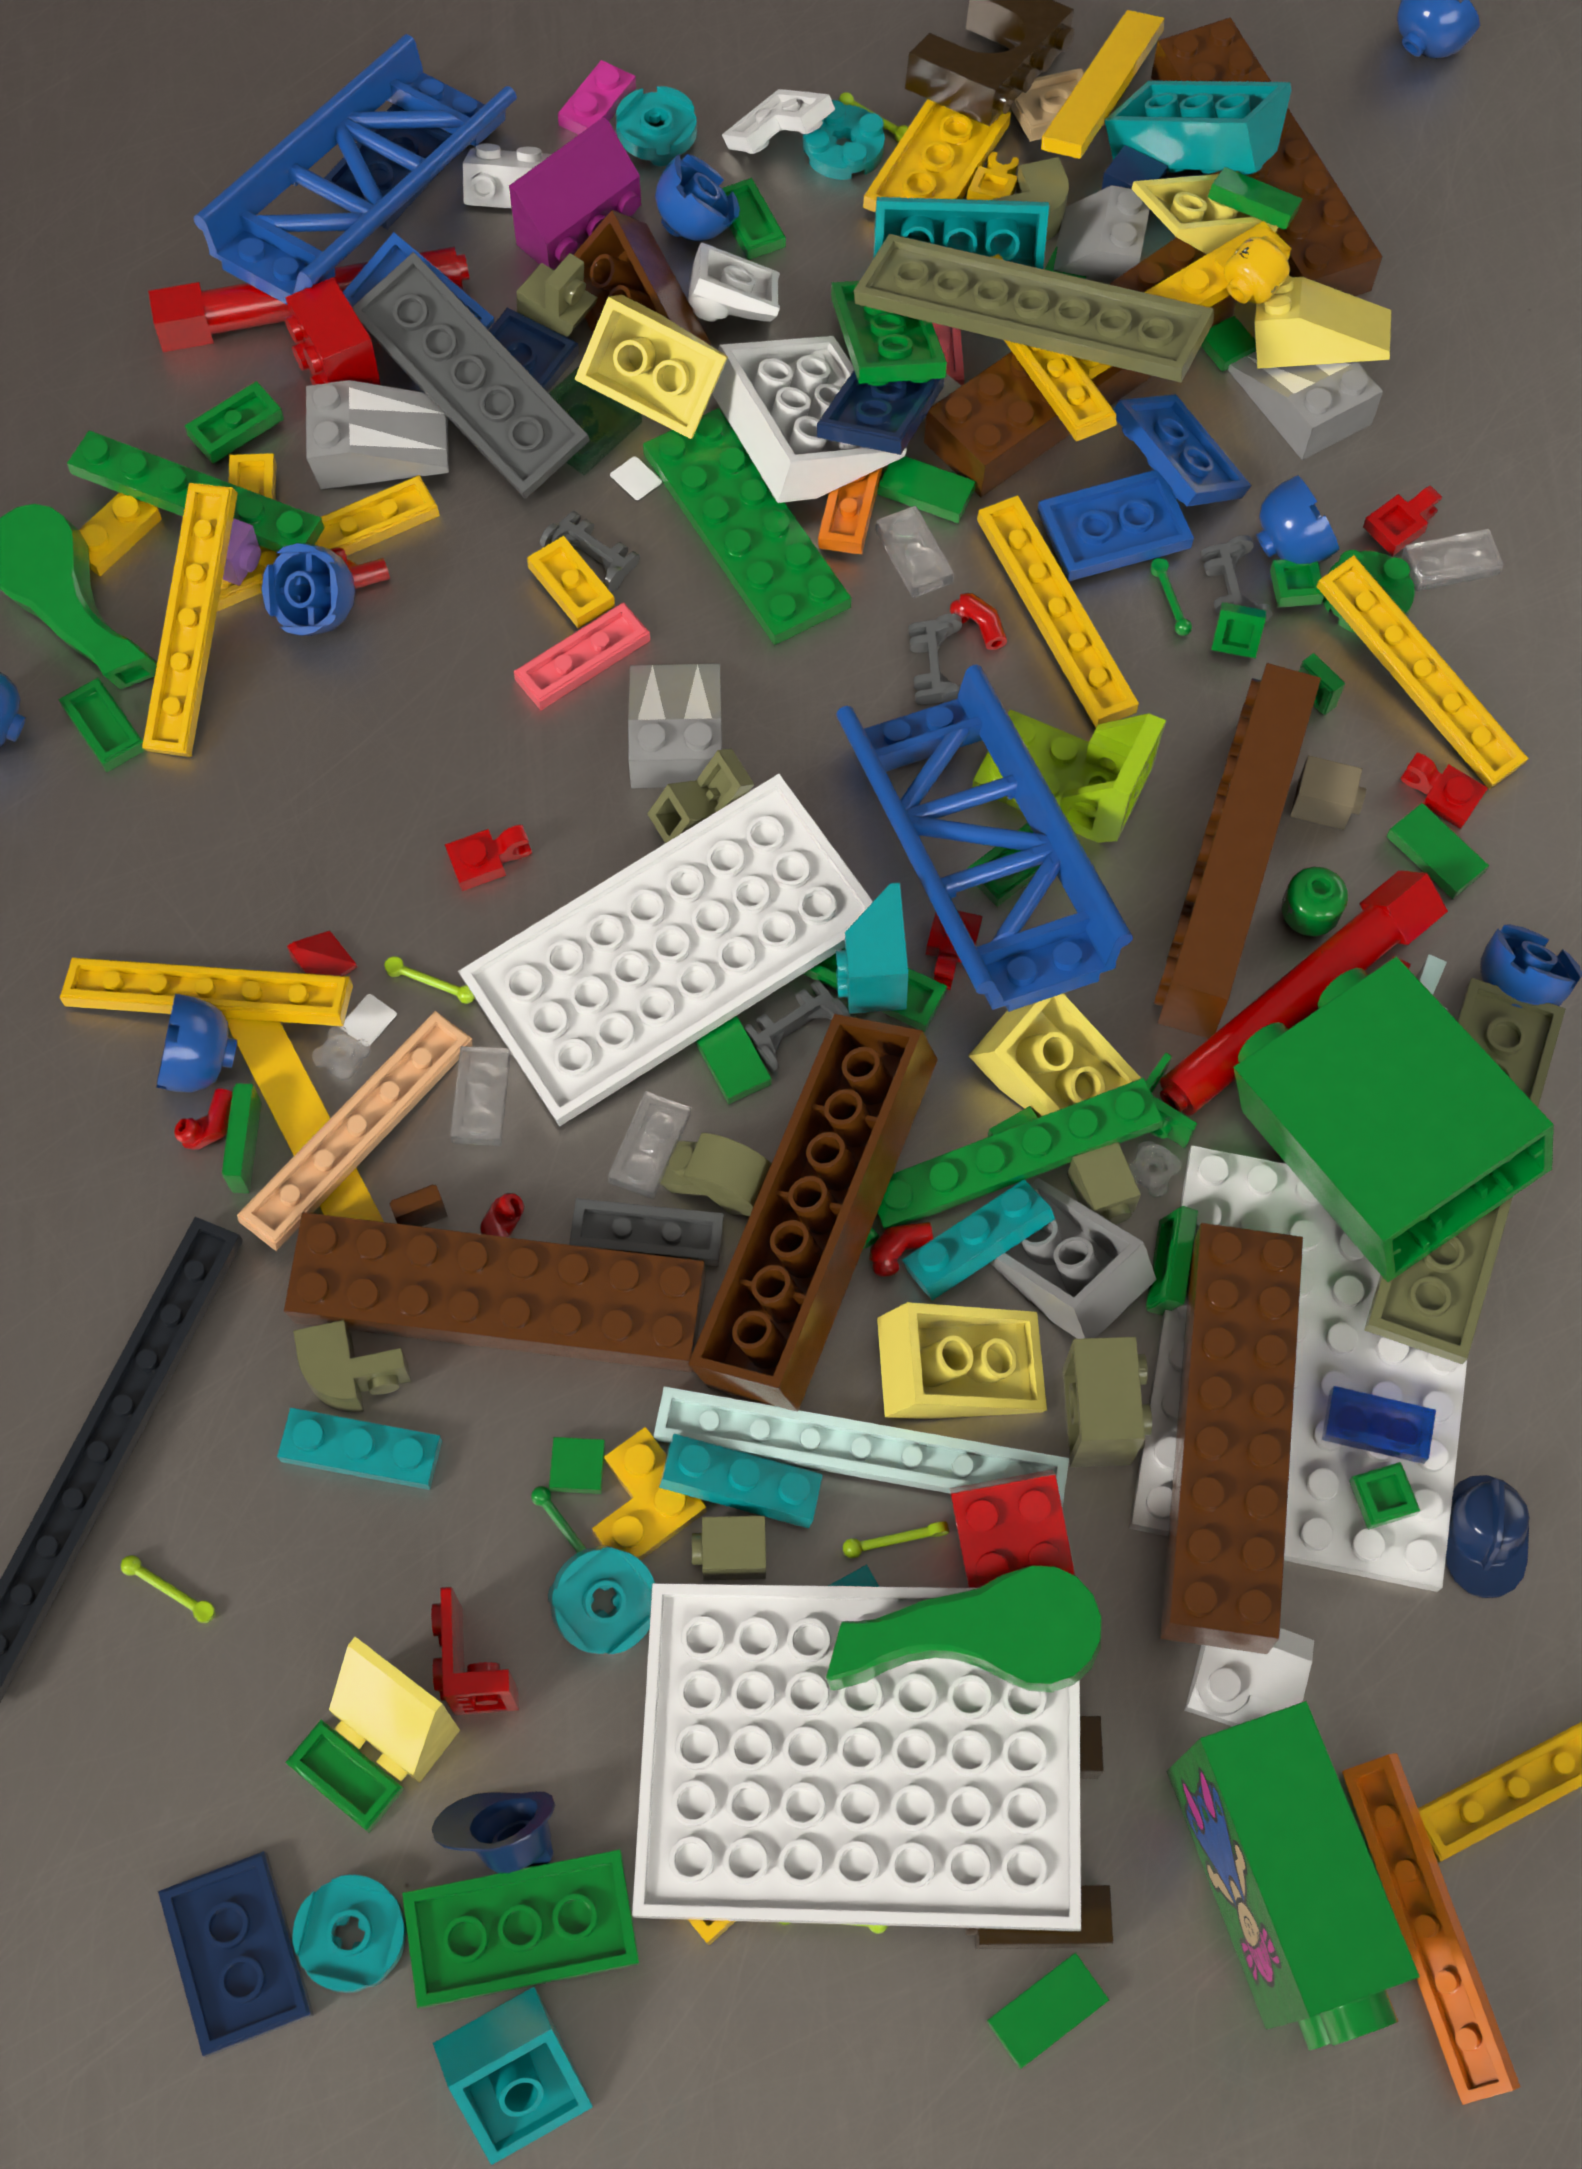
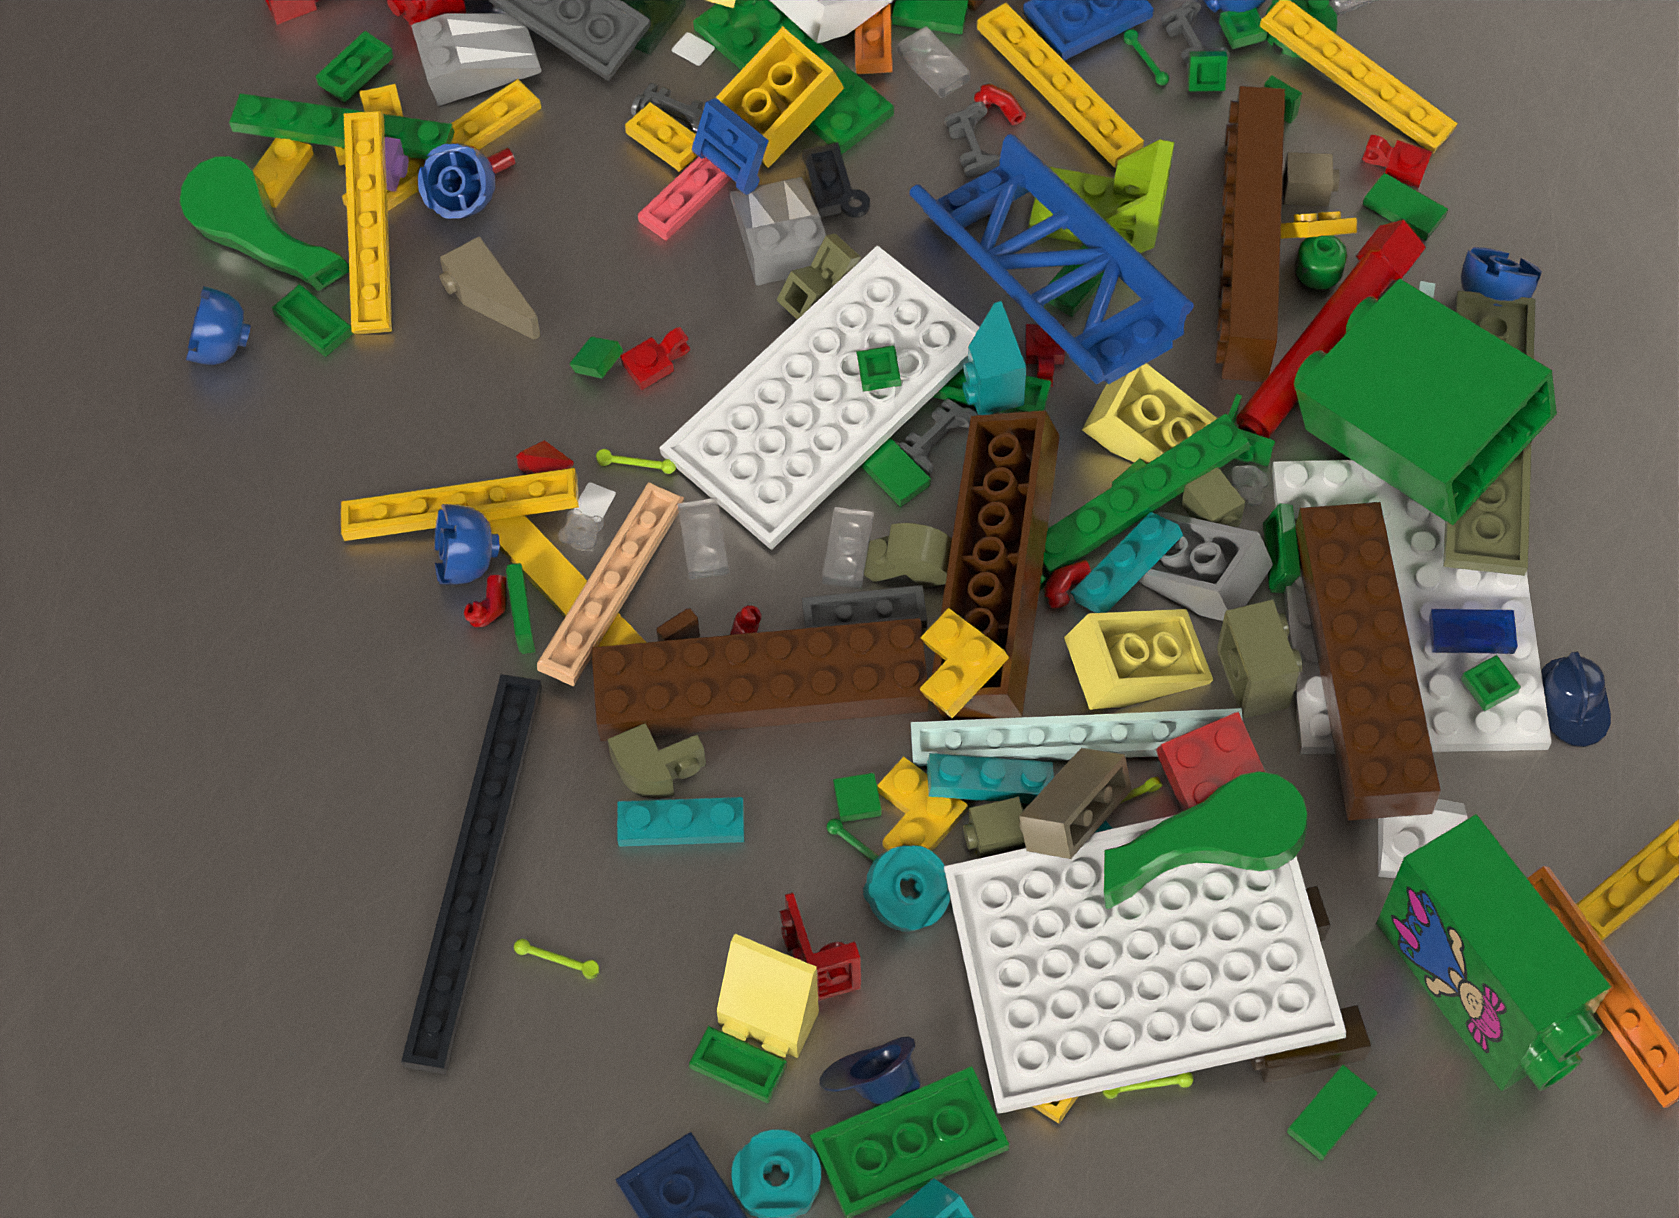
camera: 10 degrees left, 5 degrees down
none -> dark tan slope [439,237,541,340]
none -> green tile [569,336,624,378]
none -> blue plate [692,98,769,195]
none -> yellow brick [716,27,844,168]
none -> black hinge [802,143,870,218]
none -> green tile [856,345,902,392]
none -> yellow plate [920,608,1009,718]
none -> dark tan brick [1019,748,1132,859]
none -> yellow plate [1281,211,1357,238]

